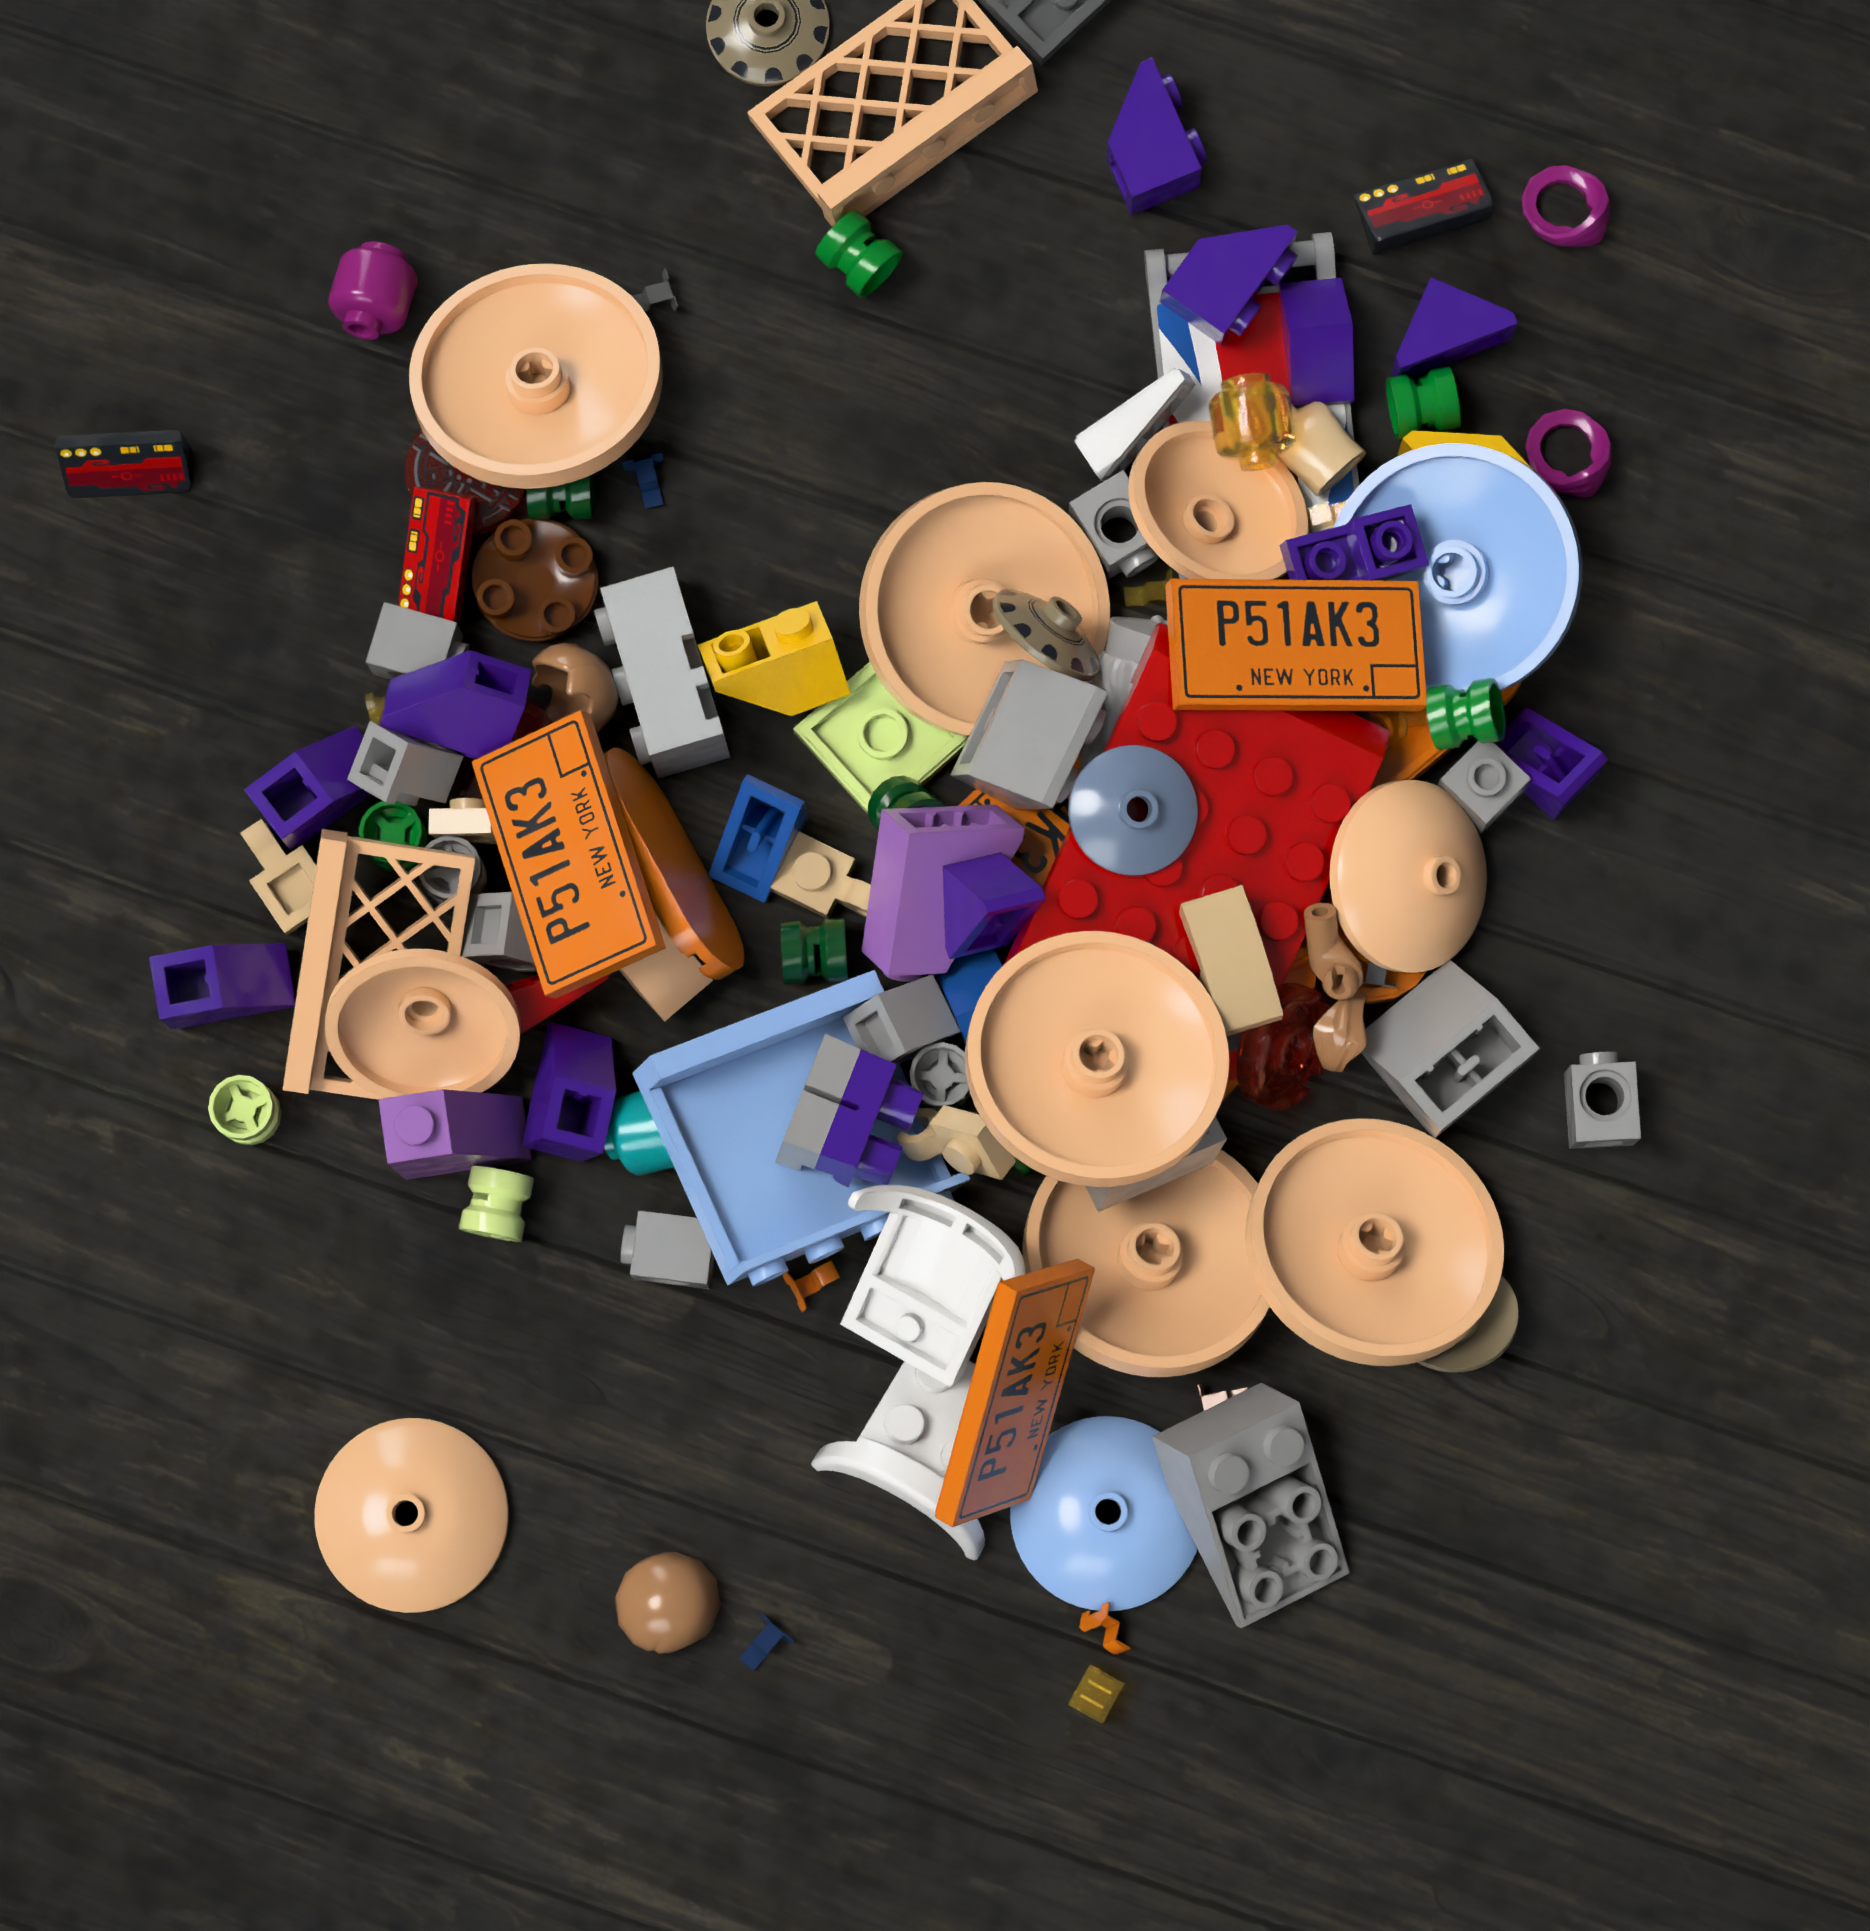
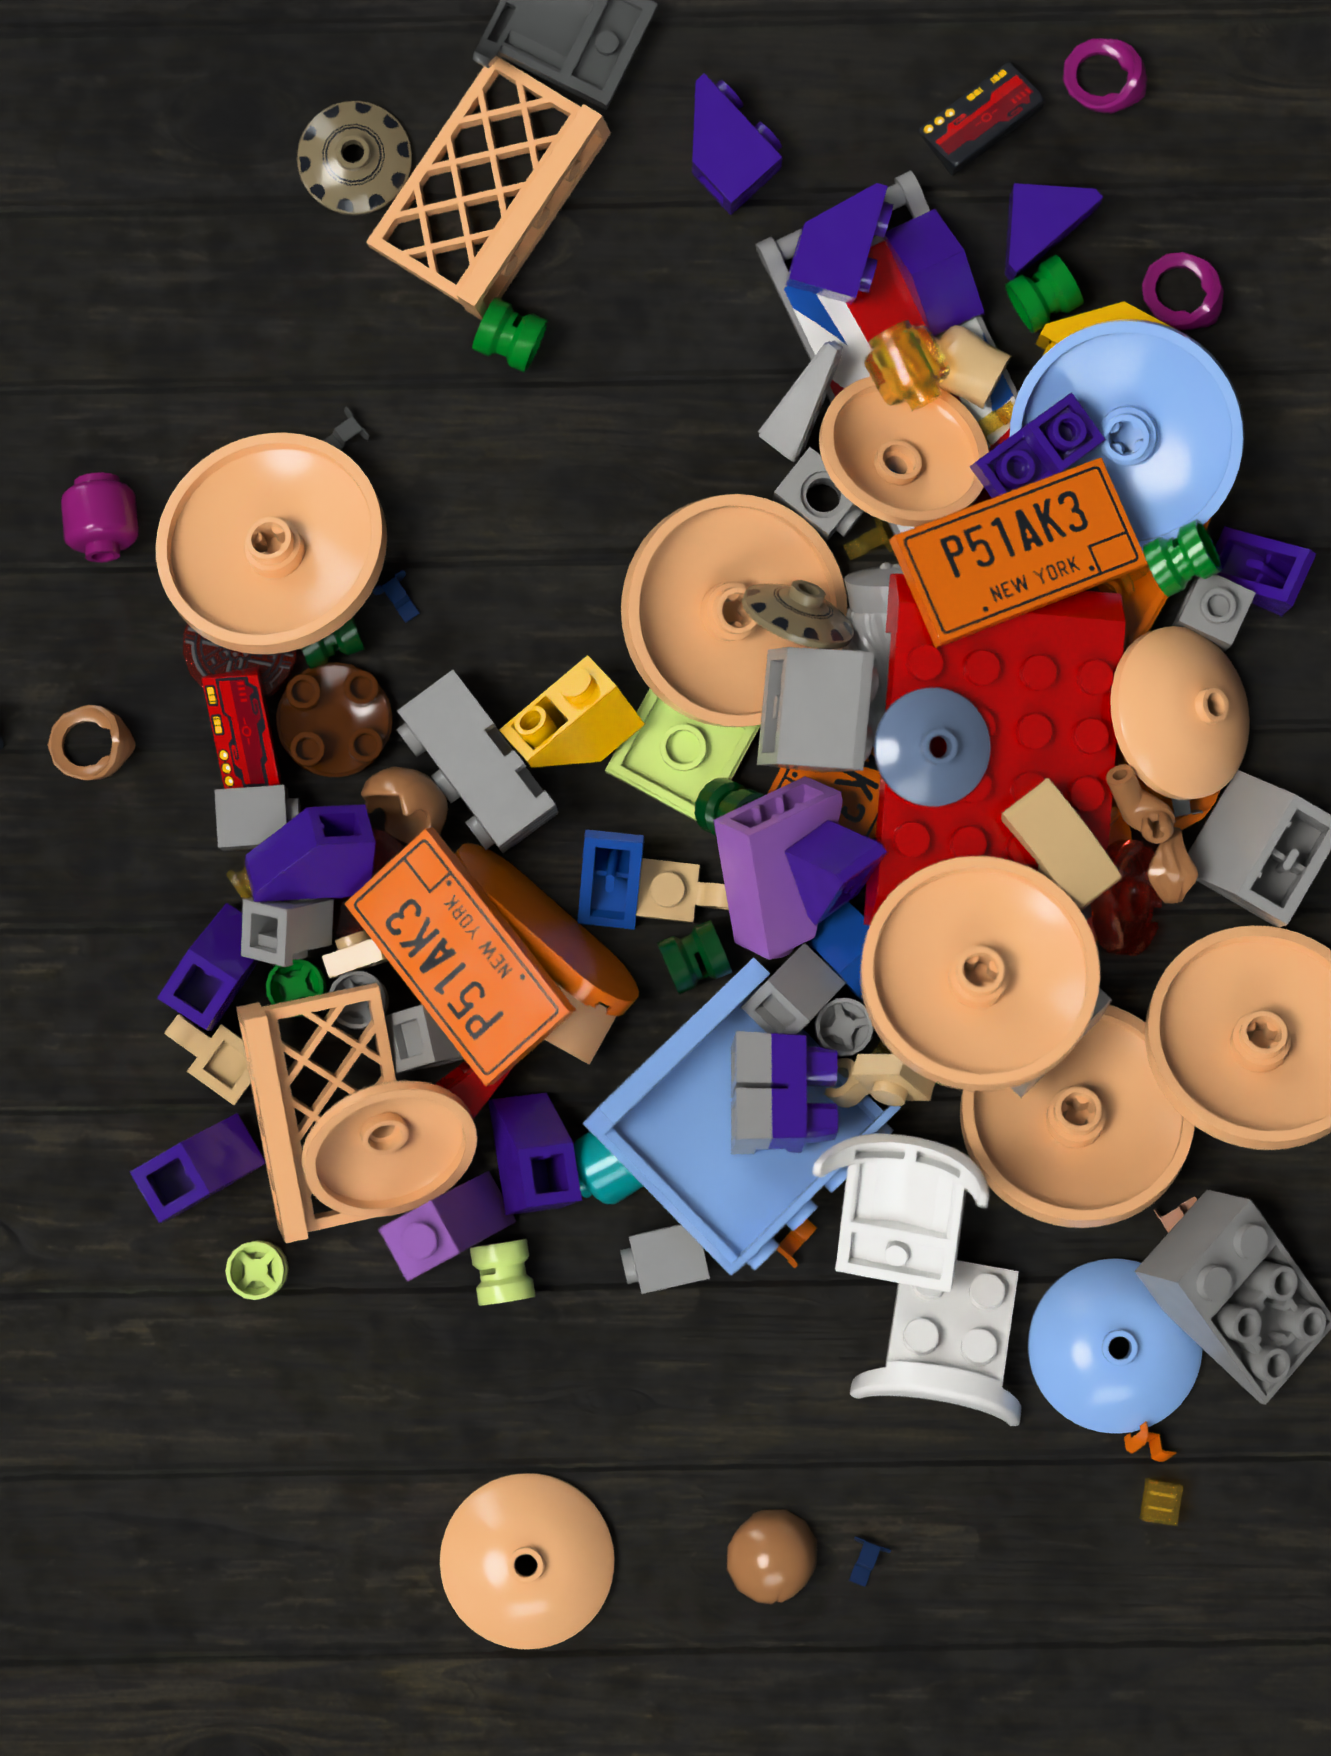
camera: 25 degrees left, 5 degrees up
orange tile [935,1258,1095,1528] -> none
none -> medium nougat piece [48,705,136,781]

